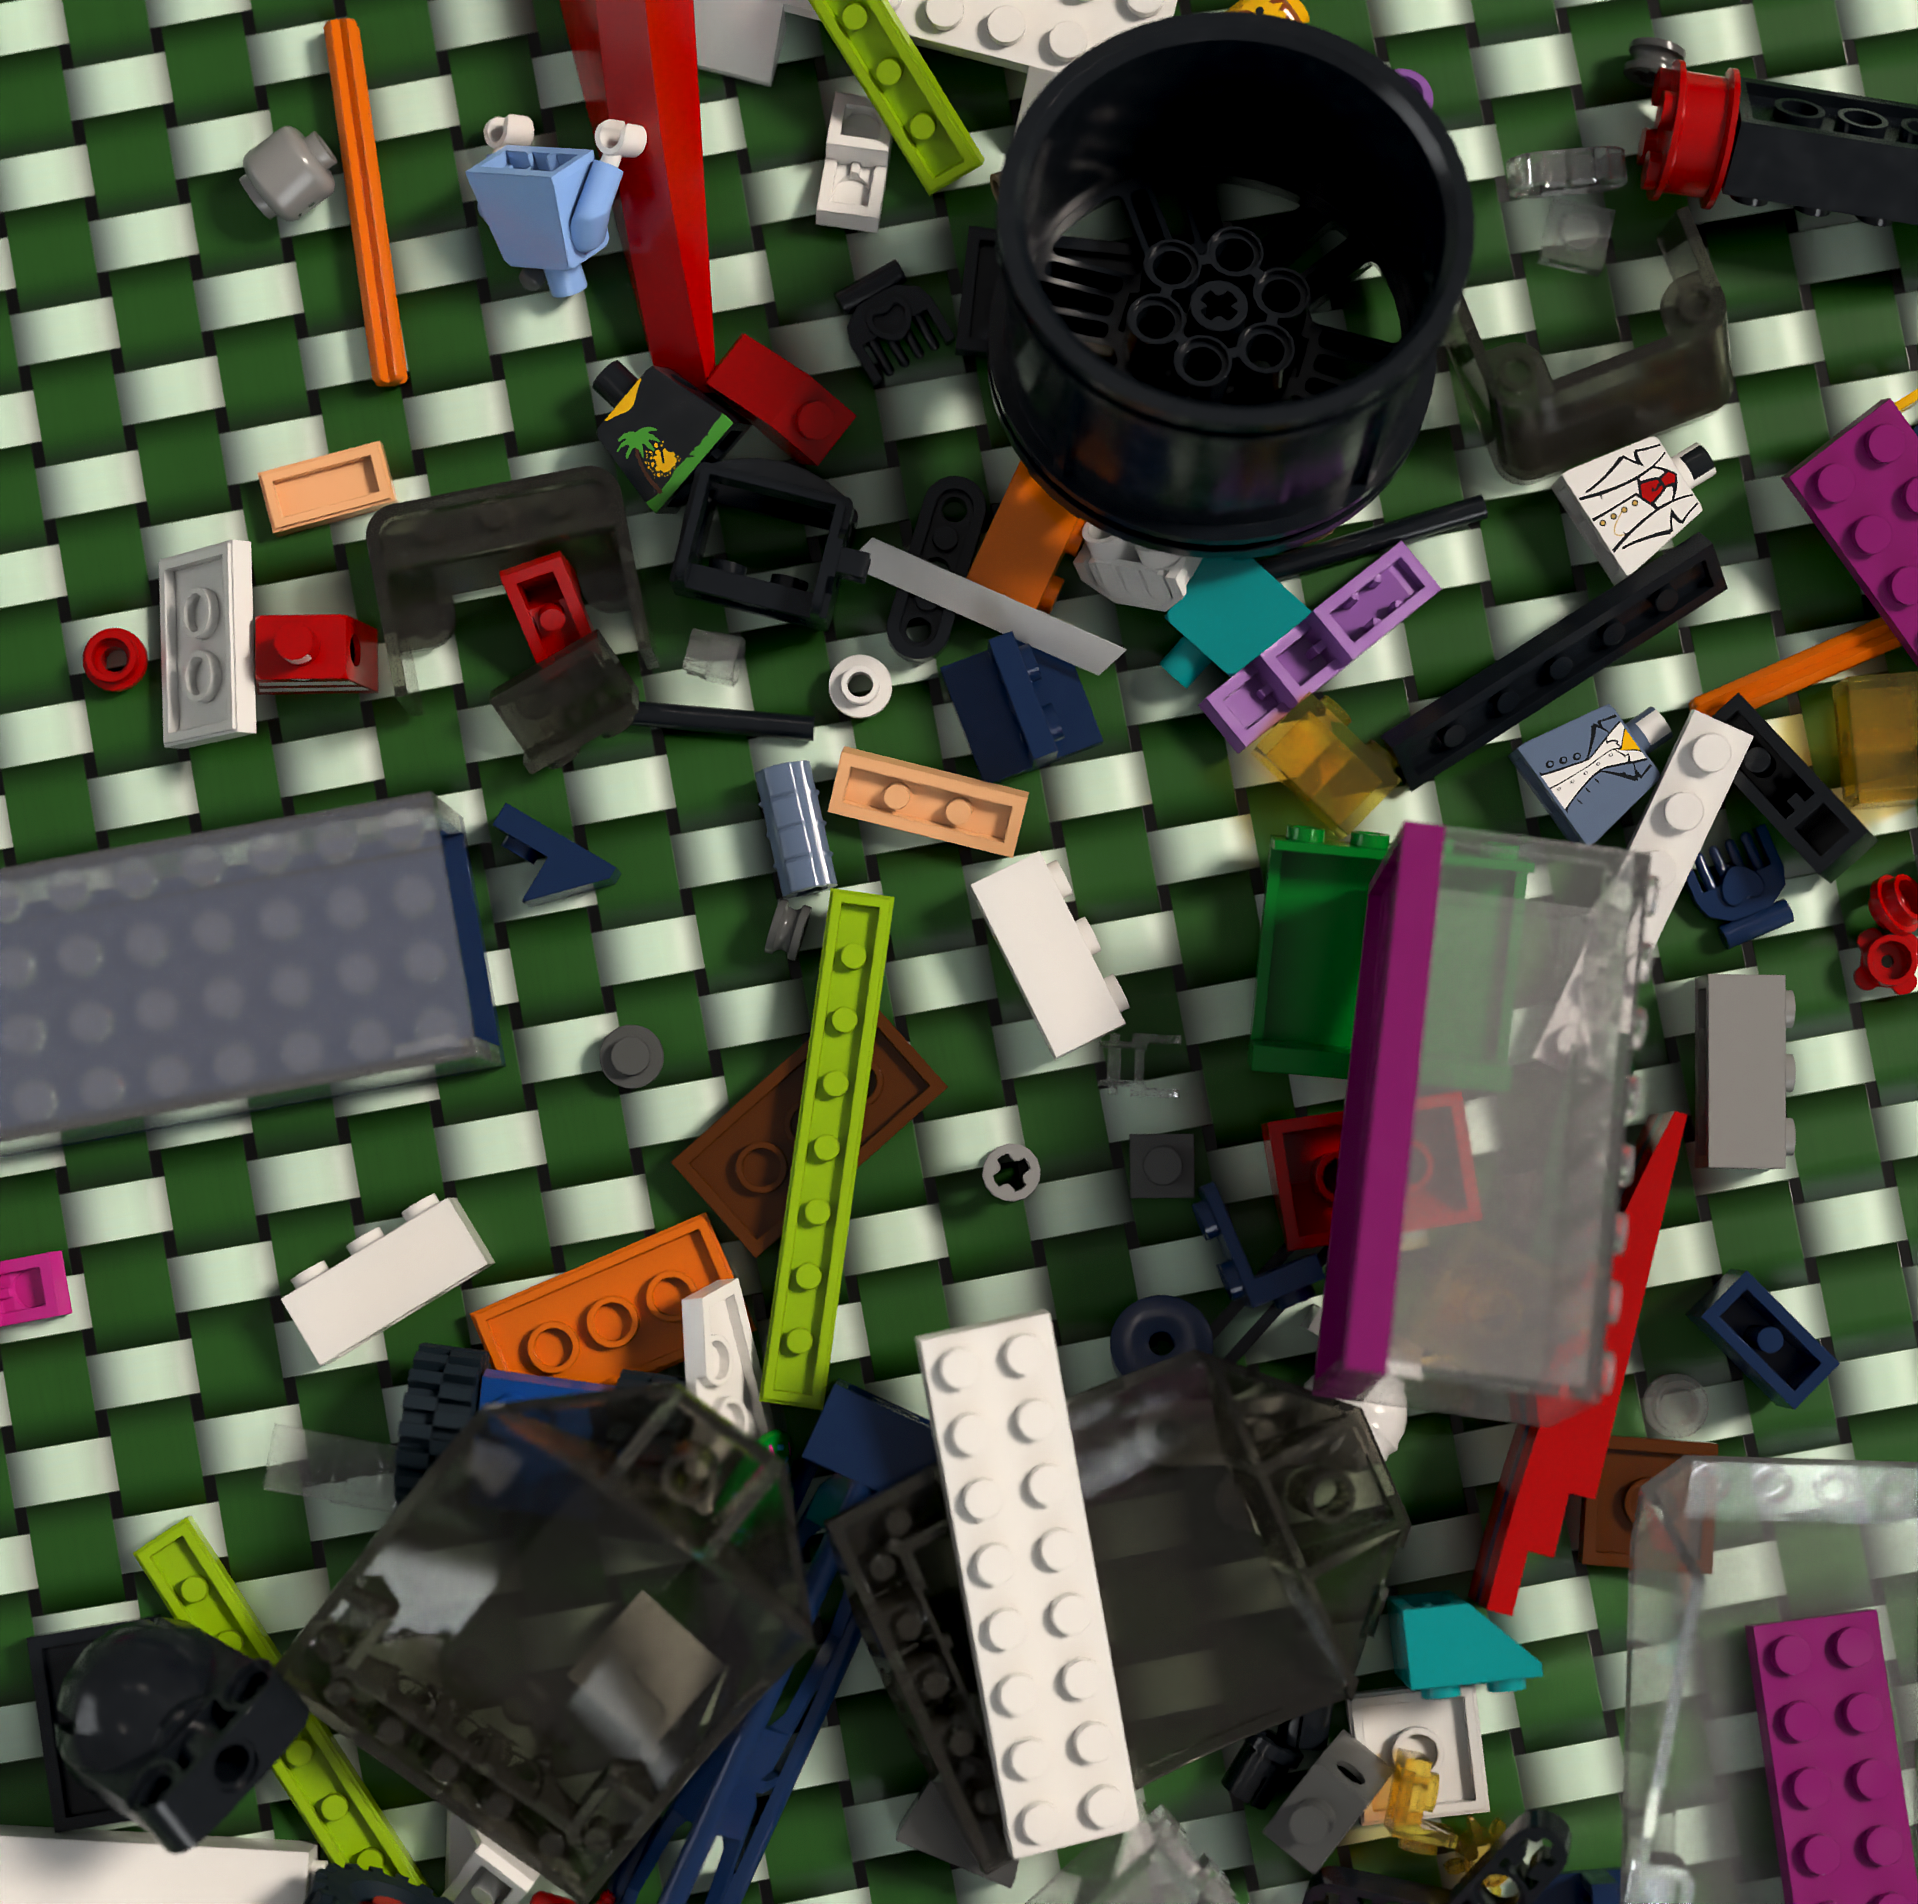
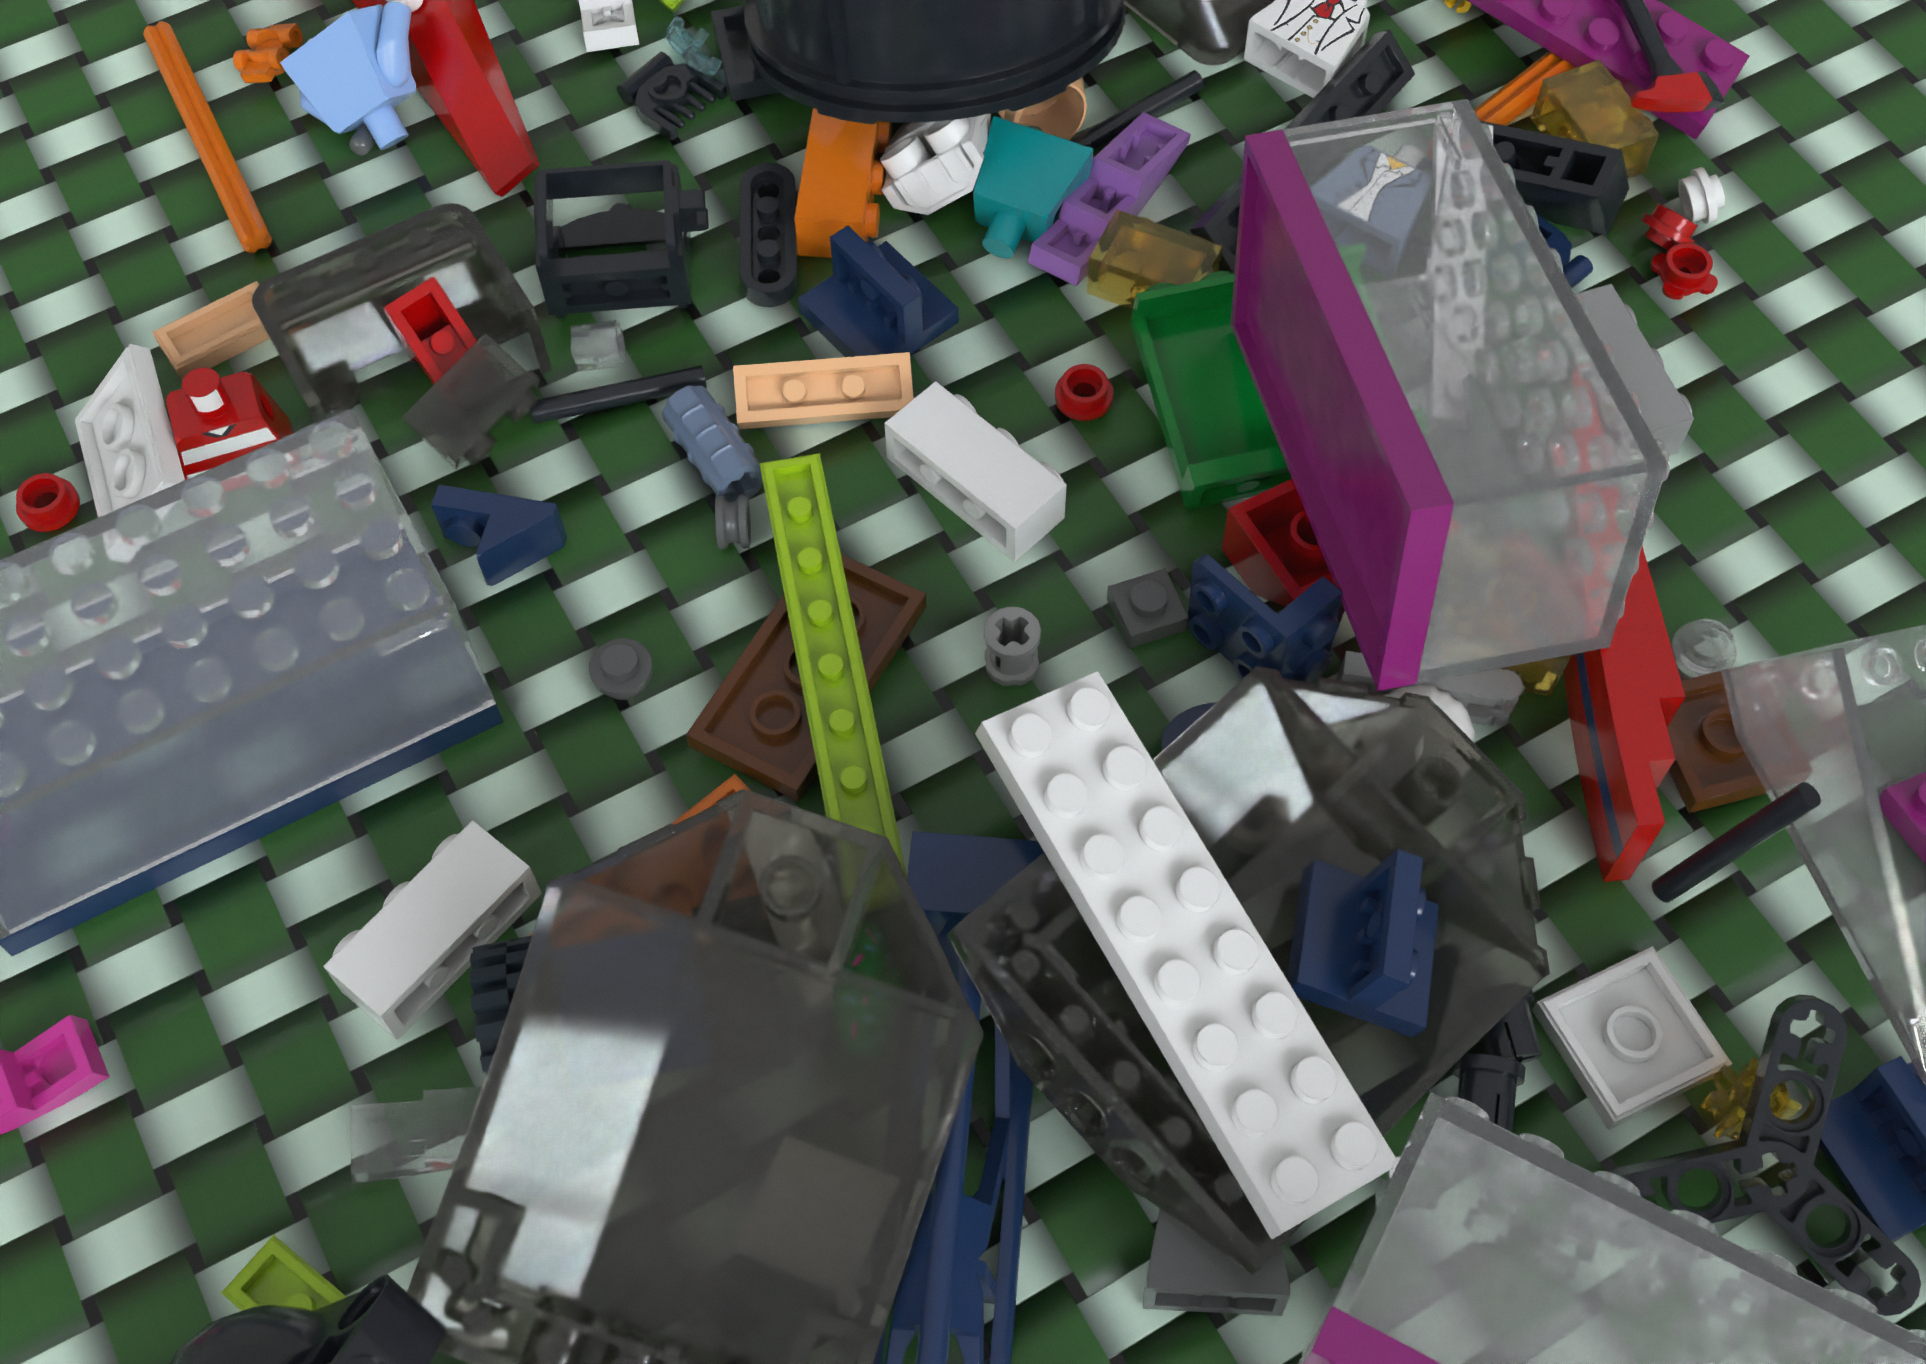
camera: 15 degrees left, 25 degrees down
light grey head [239,125,337,222] -> none
black torso [592,360,753,514] -> none
red slope [704,333,856,466] -> none
white plate [829,655,892,719] -> none
white sticker [860,537,1127,676] -> none
clear piece [1097,1033,1182,1098] -> none
dark grey torso [1262,1729,1395,1875] -> none
clear yellow bracket [1384,1748,1458,1855] -> none
teal slope [1386,1590,1543,1699] -> none
dark blue brick [1685,1269,1840,1410] -> none
none -> orange piece [233,23,303,83]
none -> clear light blue piece [666,16,722,77]
none -> red plate [1055,364,1114,421]
none -> dark blue bracket [1287,849,1439,1038]
none -> black bar [1652,782,1821,903]

